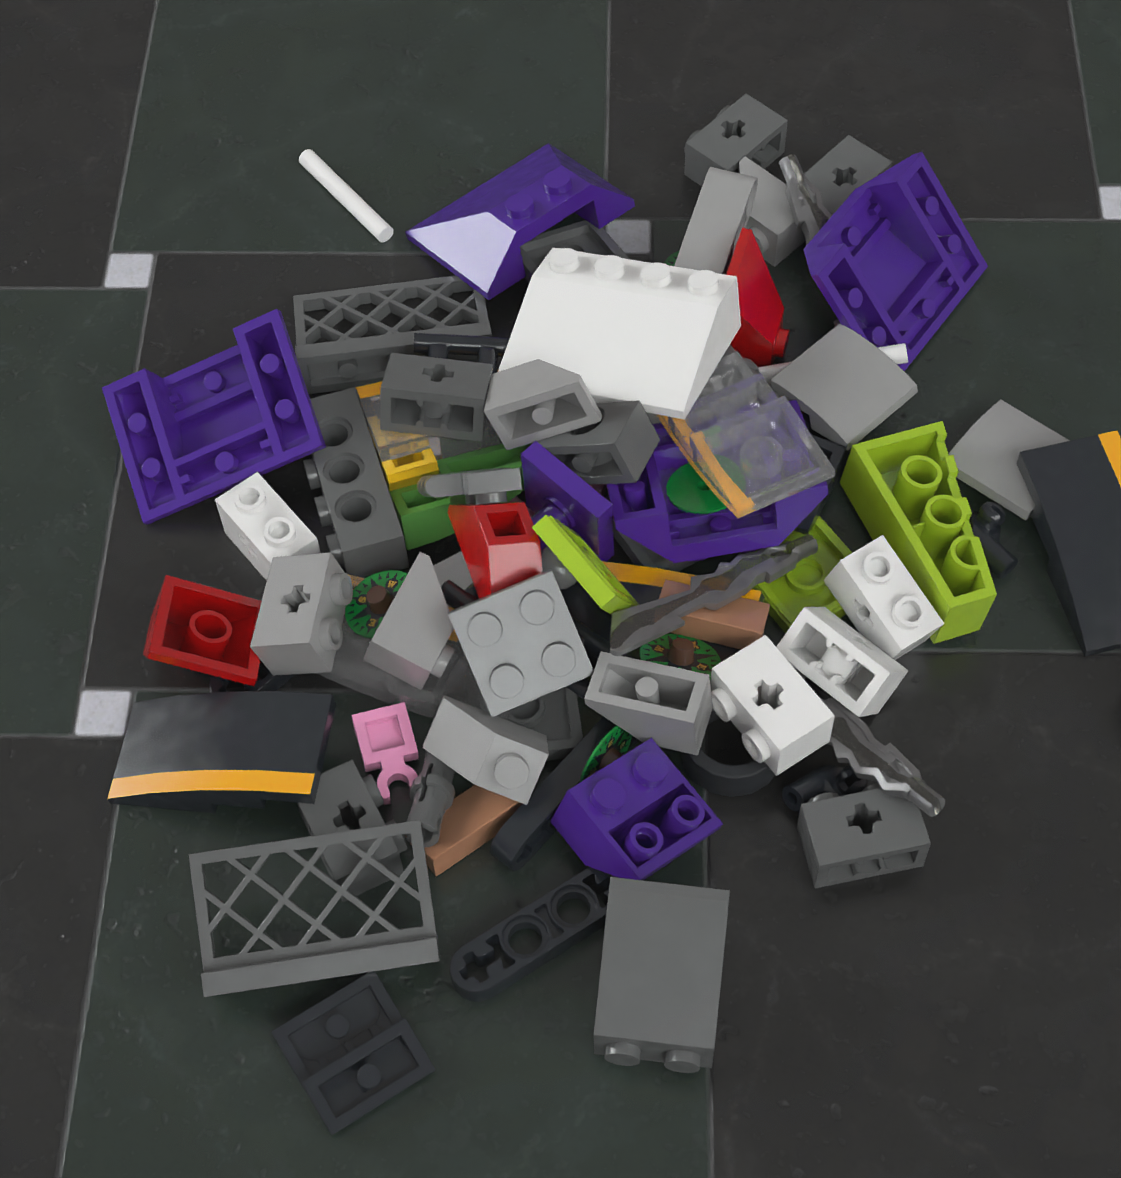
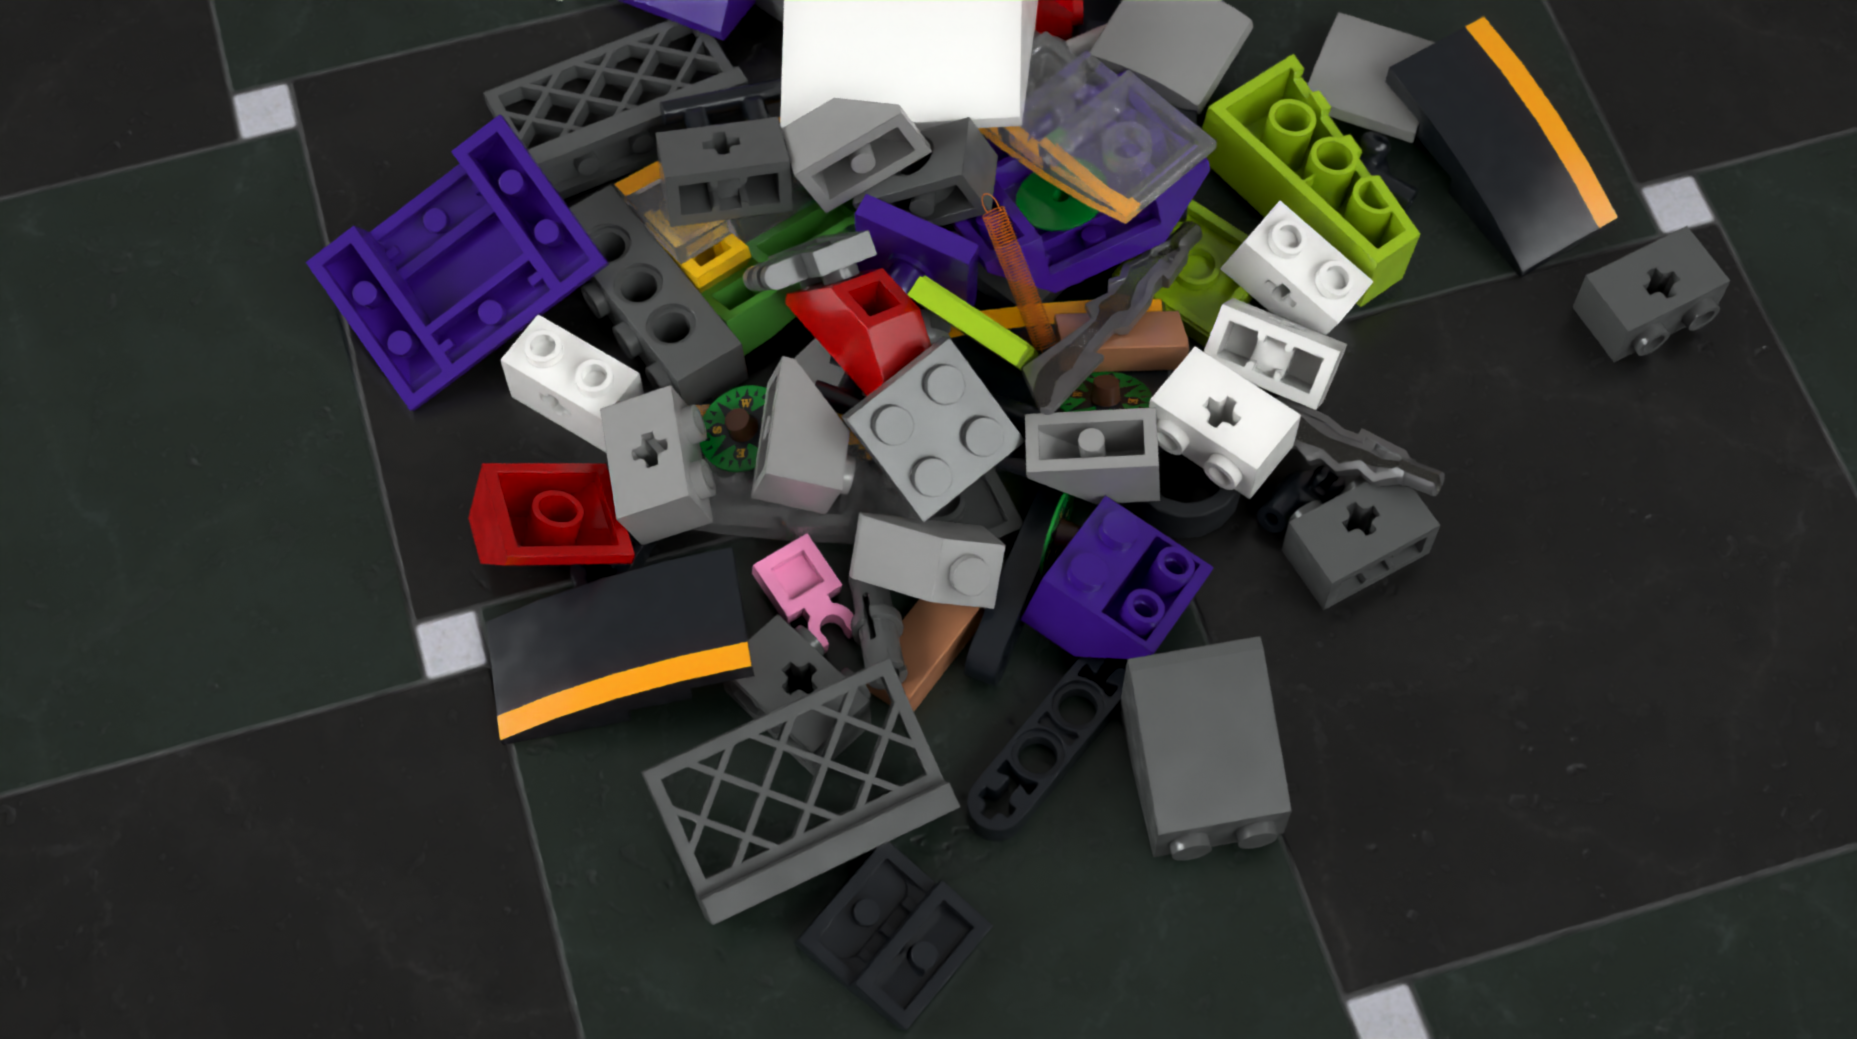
camera: 20 degrees left, 5 degrees up
none -> orange piece [982,193,1058,364]

